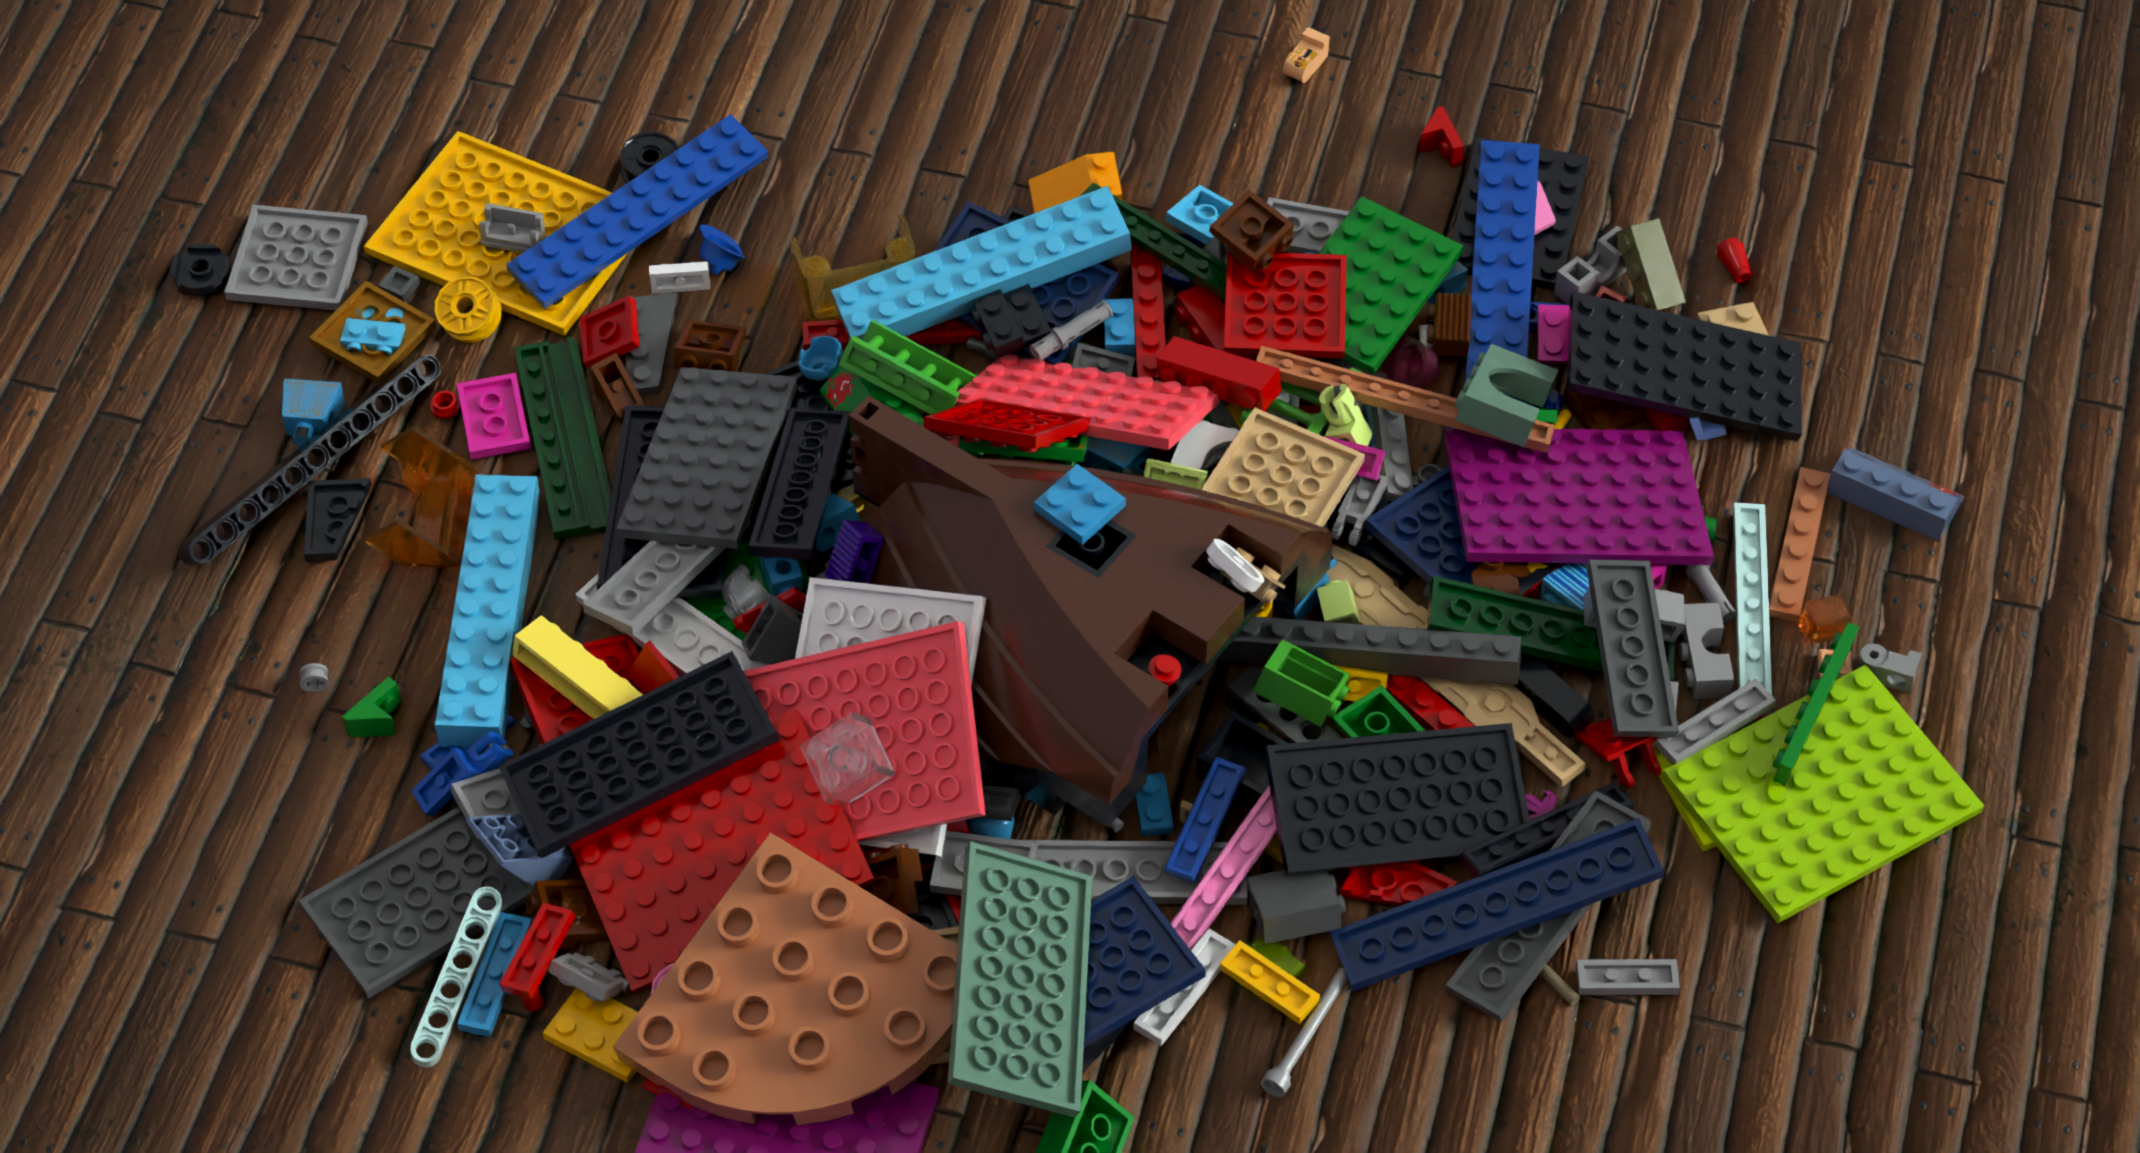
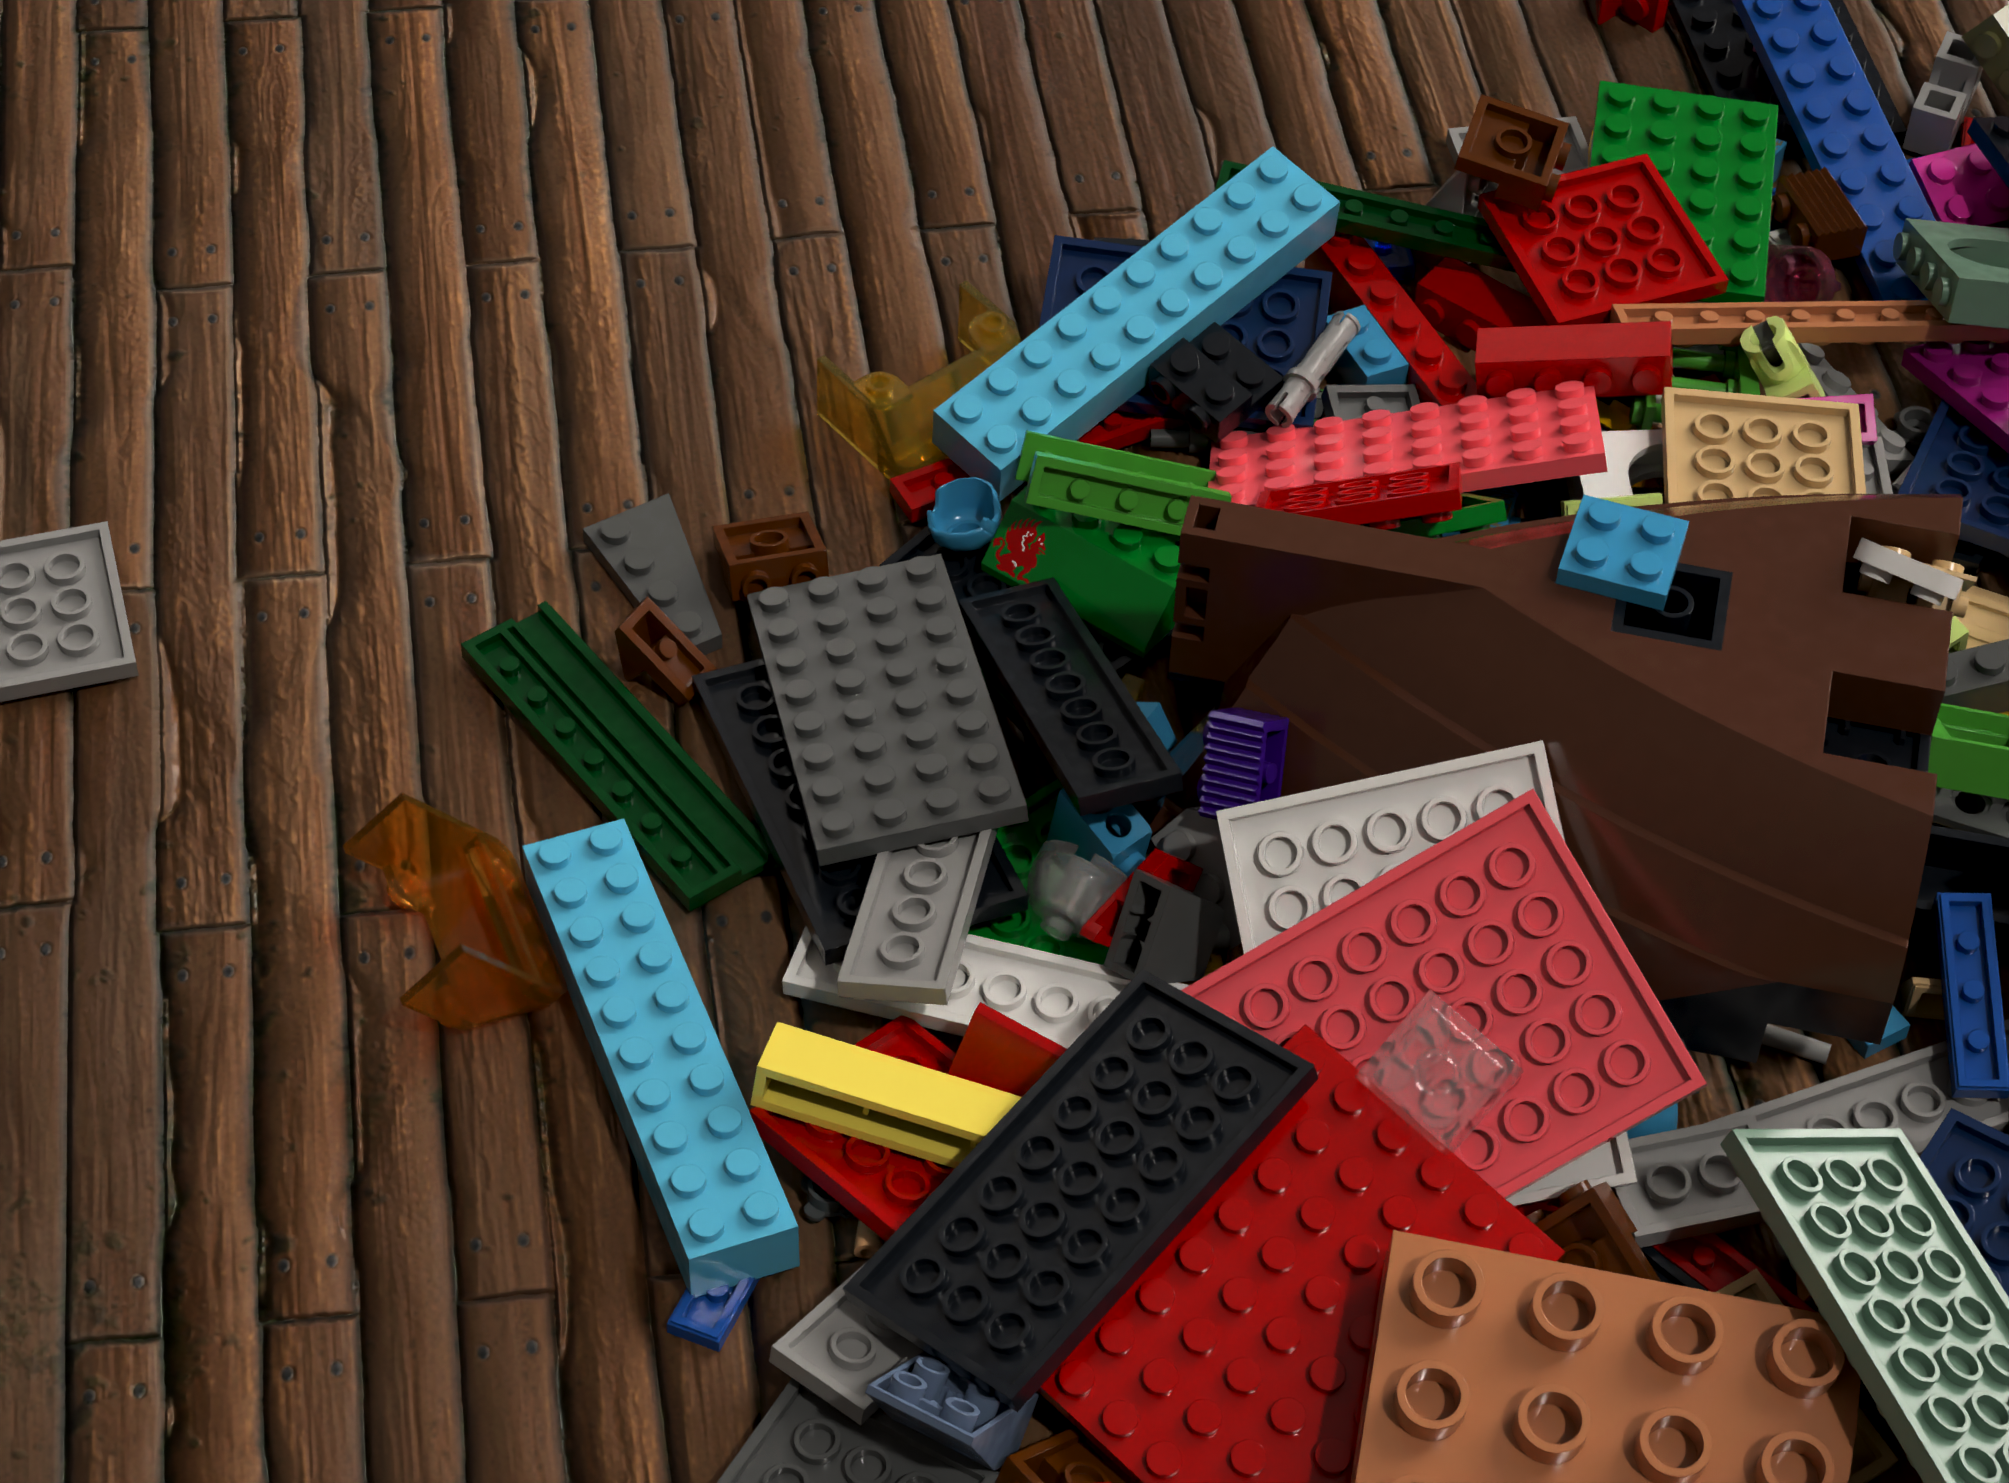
camera: 25 degrees left, 5 degrees down
black beam [178,355,441,565] -> none
dark azure torso [282,379,345,447] -> none
light grey bush [299,663,329,692] -> none
black wing [304,478,372,562] -> none
pearl gold plate [309,281,436,384] -> none
medium azure plate [340,307,406,356] -> none
green slope [342,677,401,738] -> none
yellow plate [364,131,628,336] -> none
dark grey plate [378,266,420,302] -> none
blue plate [411,731,514,816] -> none
red plate [430,390,461,419] -> none
yellow wheel [434,276,502,343] -> none
dark pink plate [456,373,531,460] -> none
light grey hinge [480,203,546,253] -> none
blue plate [507,114,768,309] -> none
red plate [580,295,639,369] -> none
black wheel [621,131,679,184] -> none
white plate [649,261,710,294] -> none
blue piece [699,224,746,275] -> none
light orange slope [1028,152,1122,213] -> none
red plate [1148,654,1182,686] -> none
medium azure plate [1165,185,1233,244] -> none

